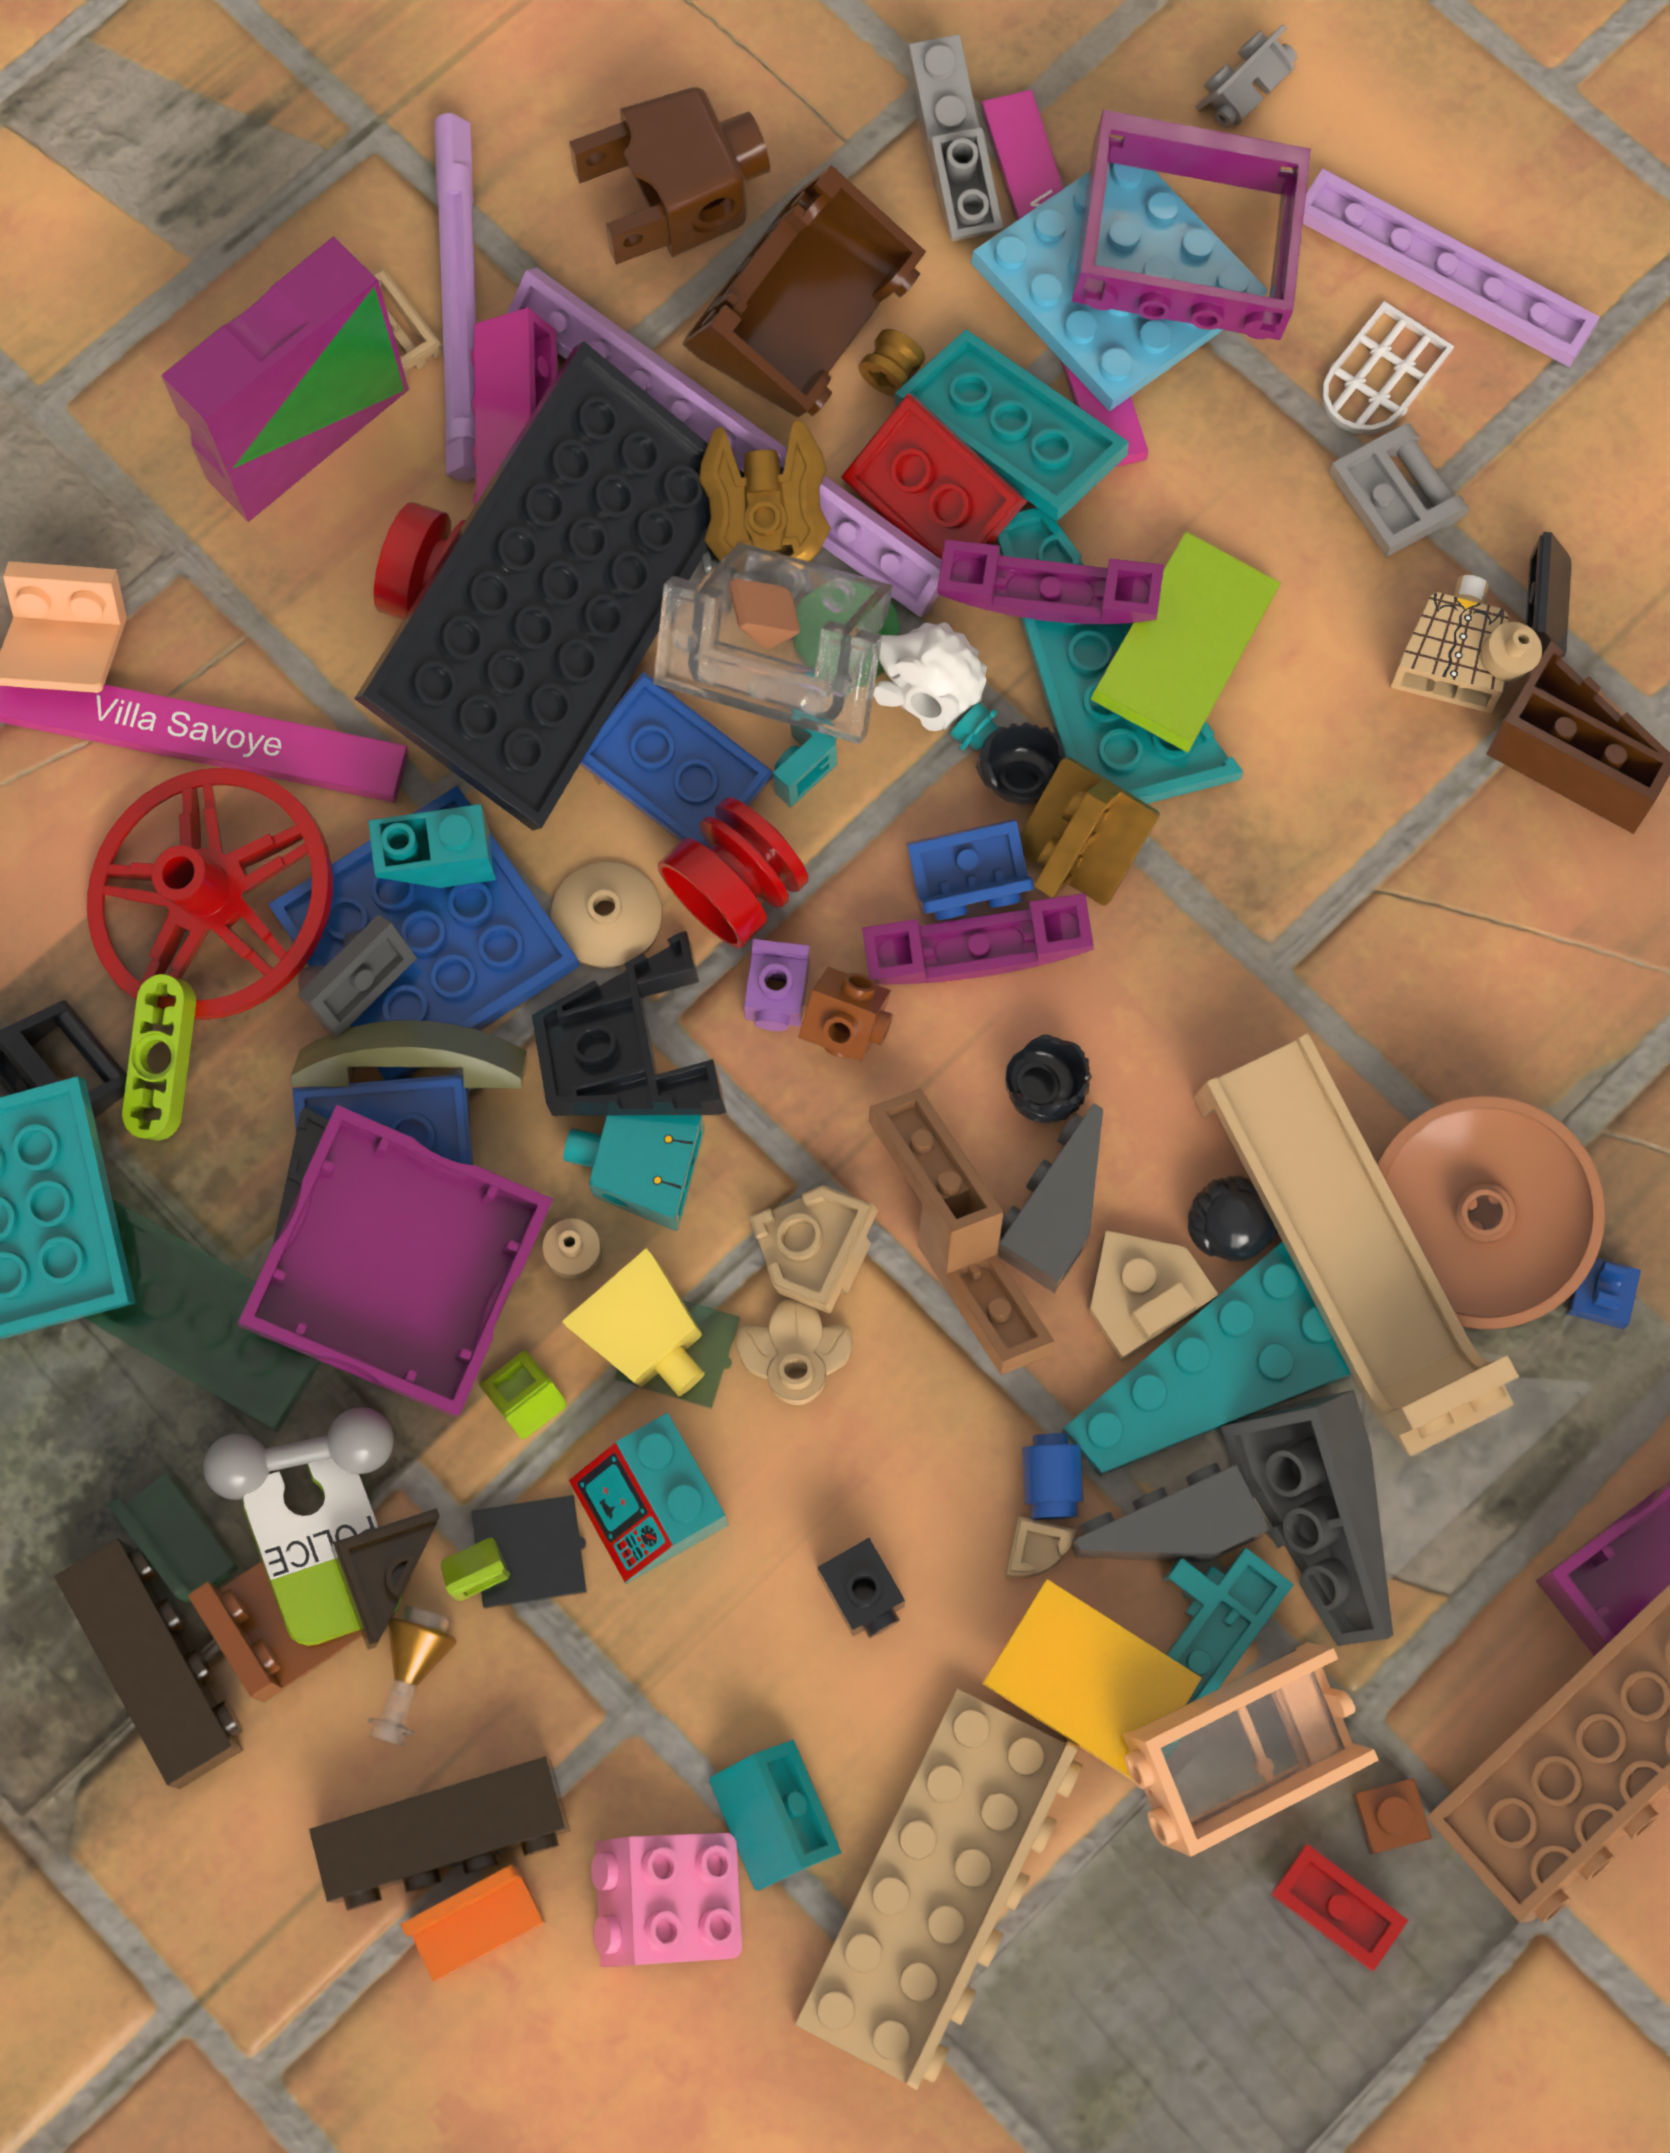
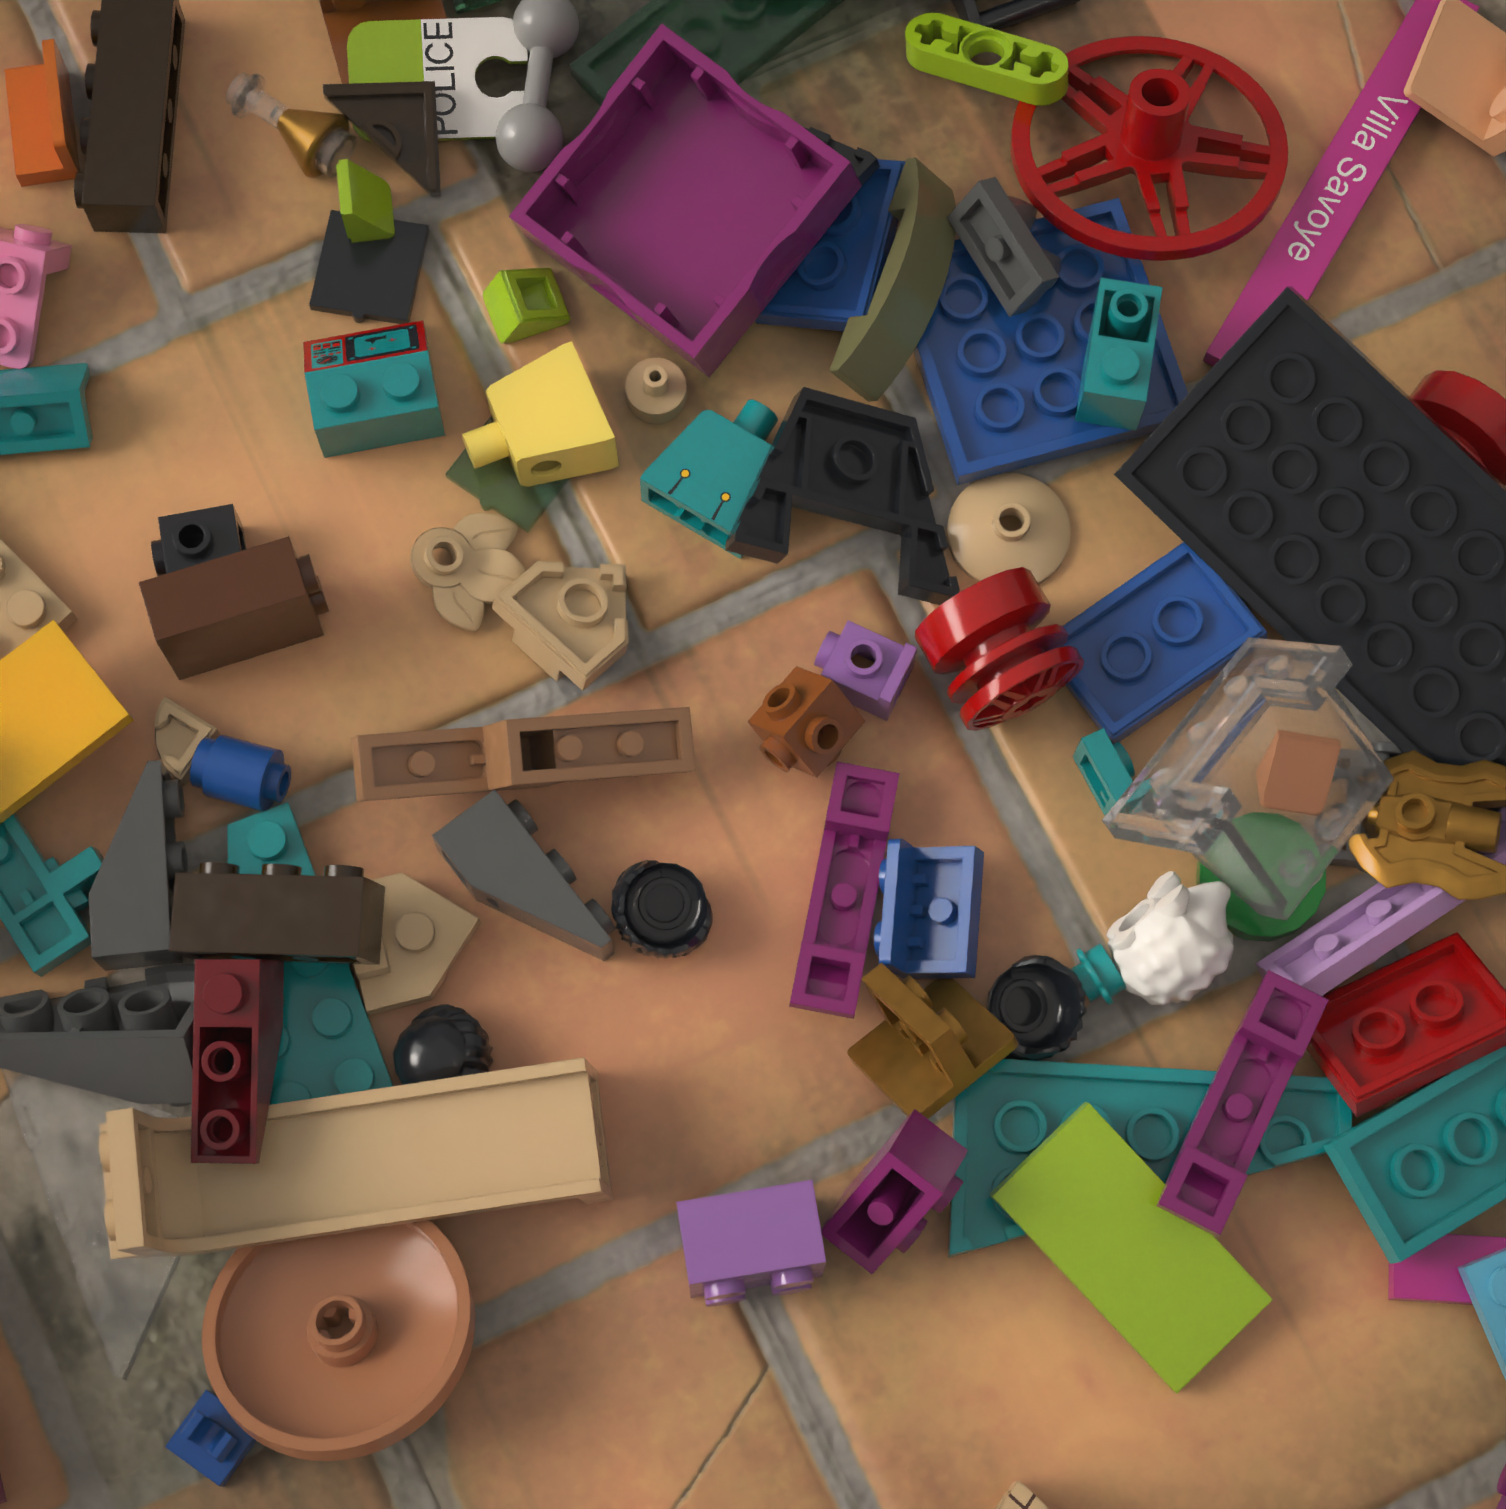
camera: 105 degrees right, 0 degrees up
none -> reddish brown brick [139,536,329,680]
none -> dark brown brick [169,862,385,965]
none -> dark red slope [191,959,284,1164]
none -> medium lavender brick [676,1180,826,1307]
none -> magenta brick [821,1109,968,1274]

